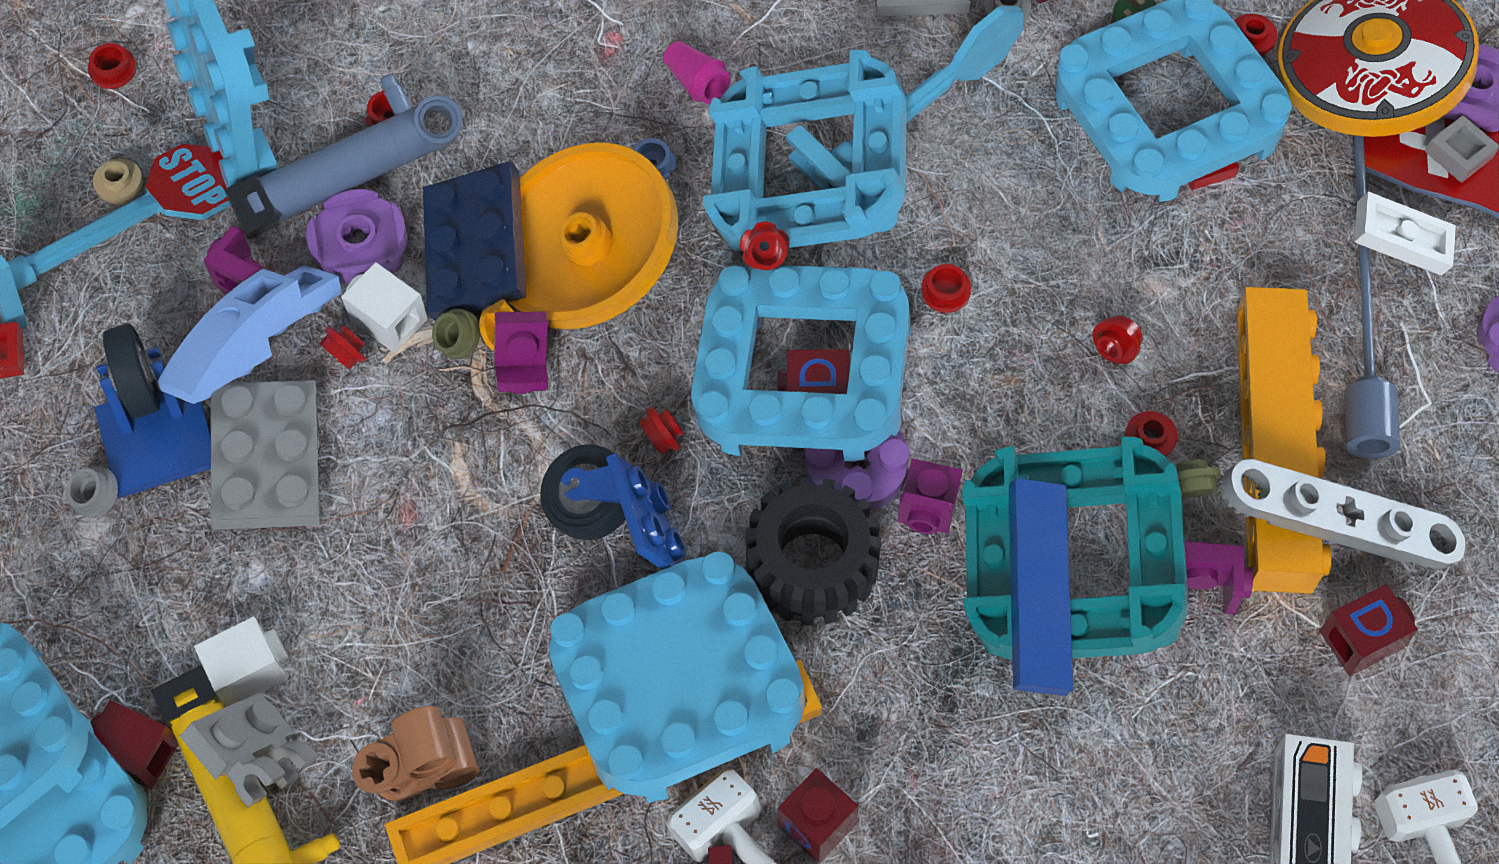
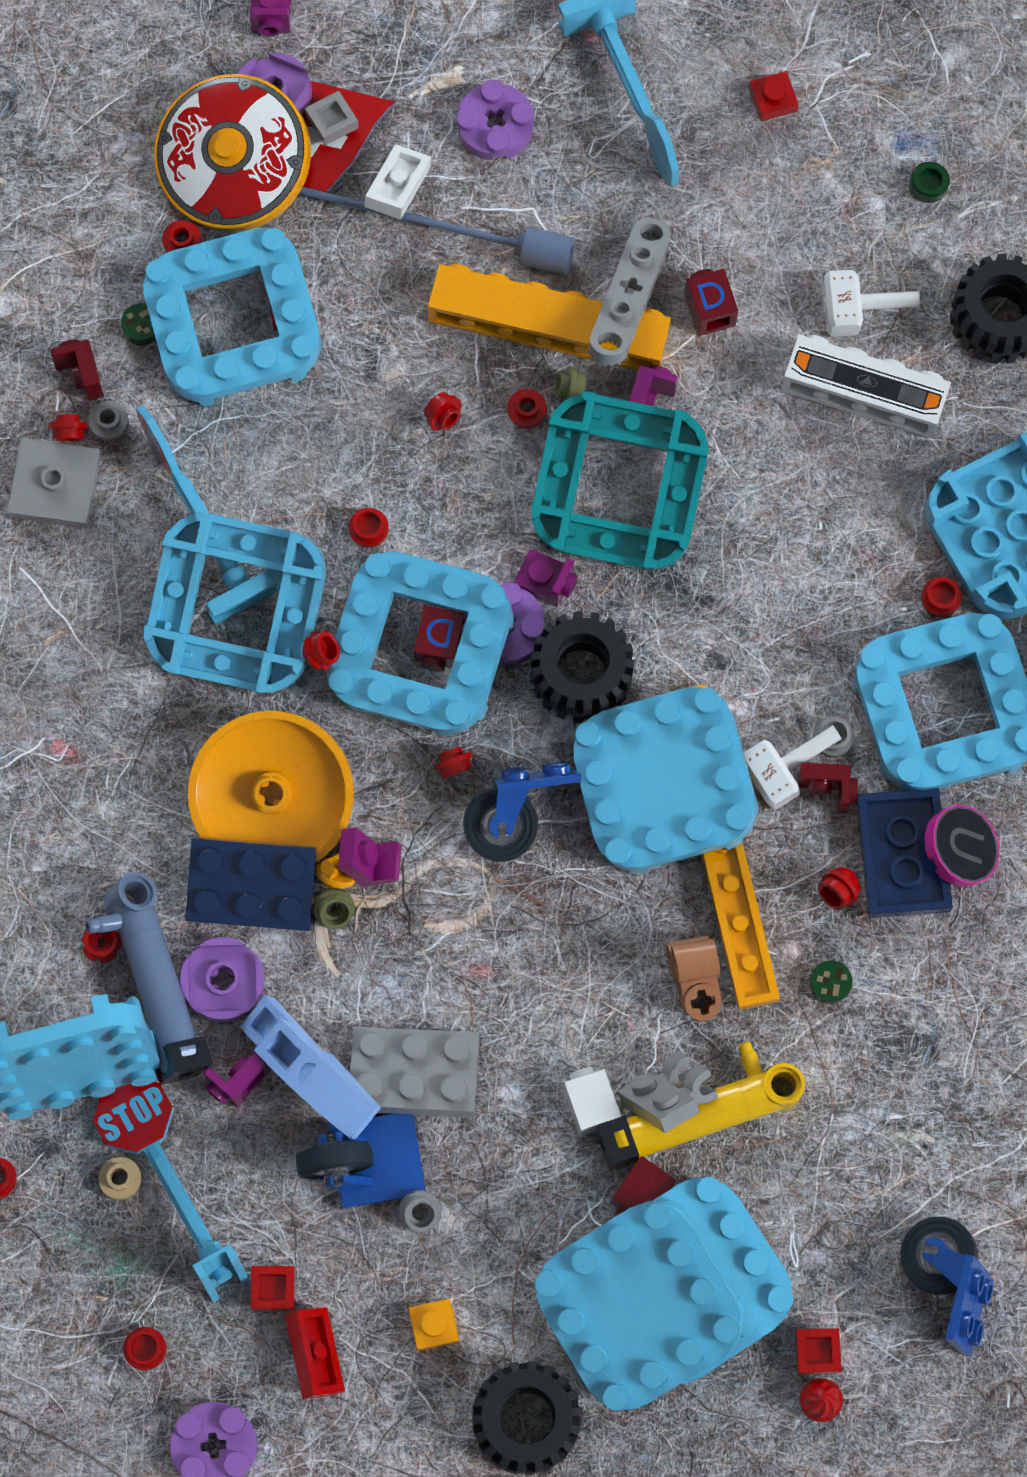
camera: 85 degrees left, 10 degrees up
red plate [319,325,367,370] -> none
white brick [341,262,428,353] -> none
medium blue plate [633,138,676,180] -> none
dark pink cone [663,41,730,104] -> none
dark red brick [778,767,859,864] -> none
blue tile [1009,478,1073,696] -> none

